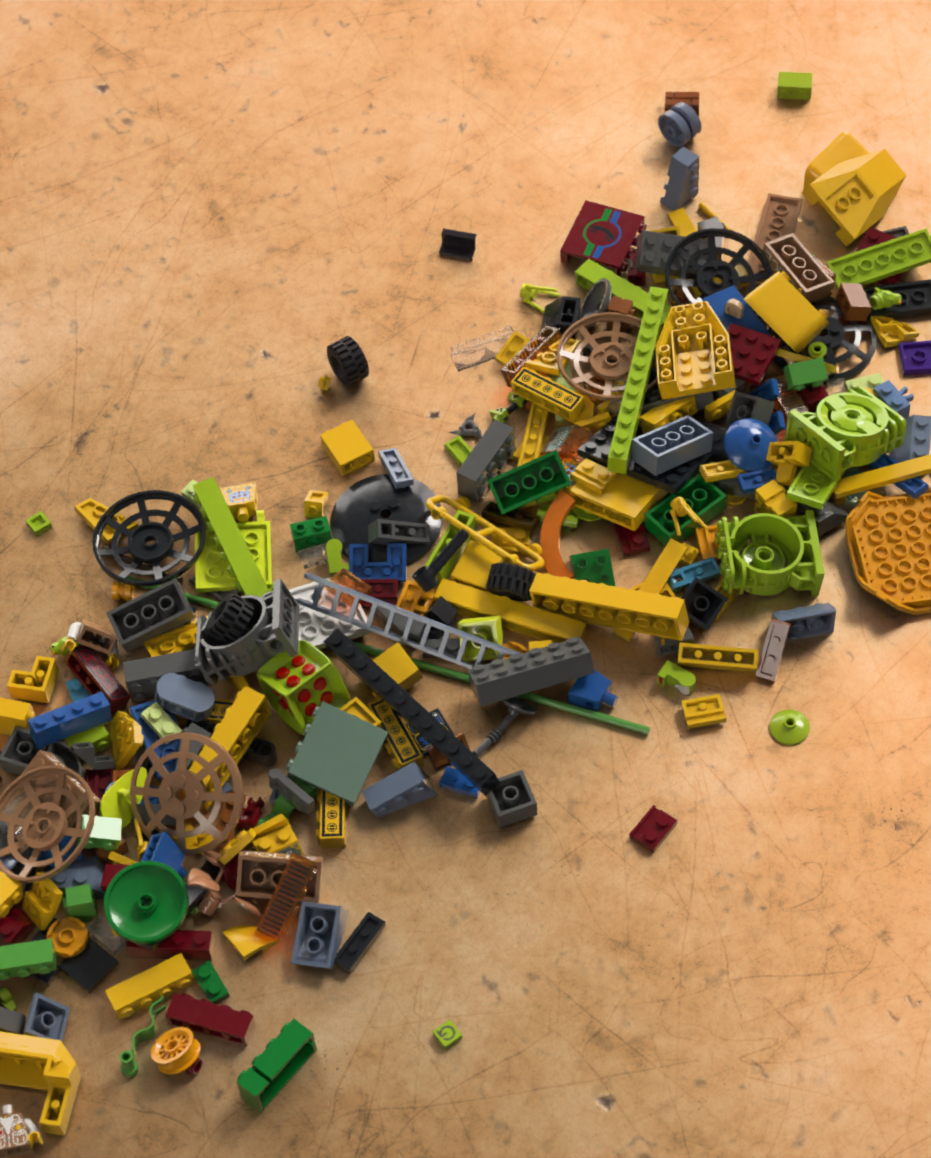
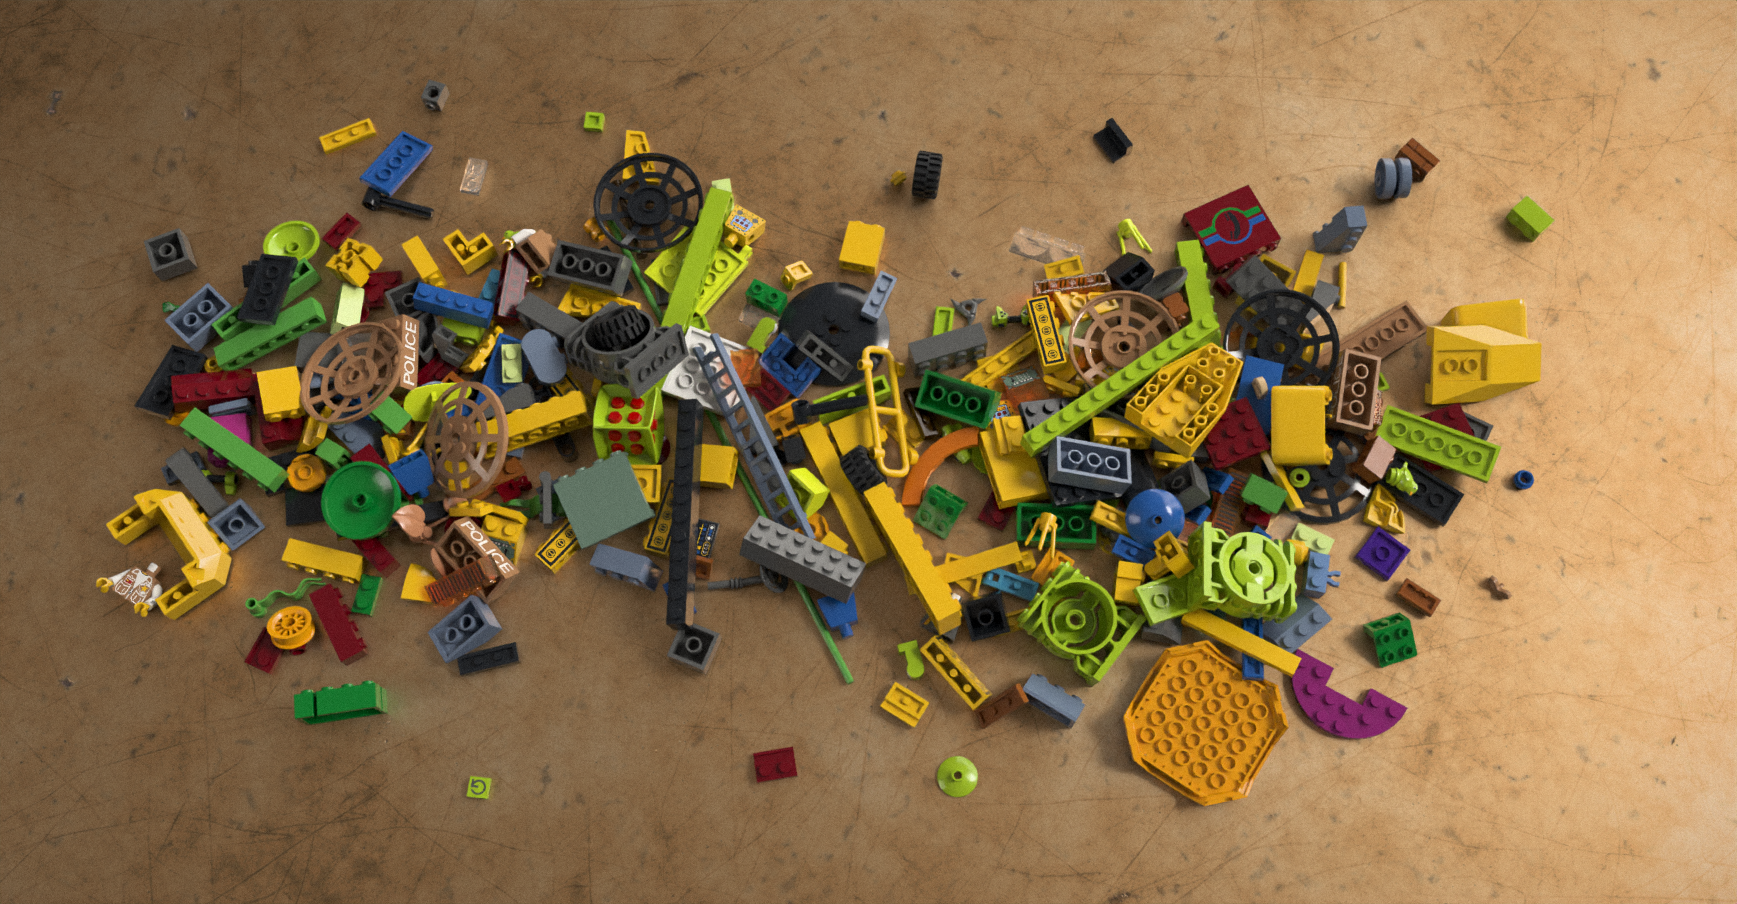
camera: 40 degrees right, 15 degrees up
none -> dark red plate [244,627,286,675]

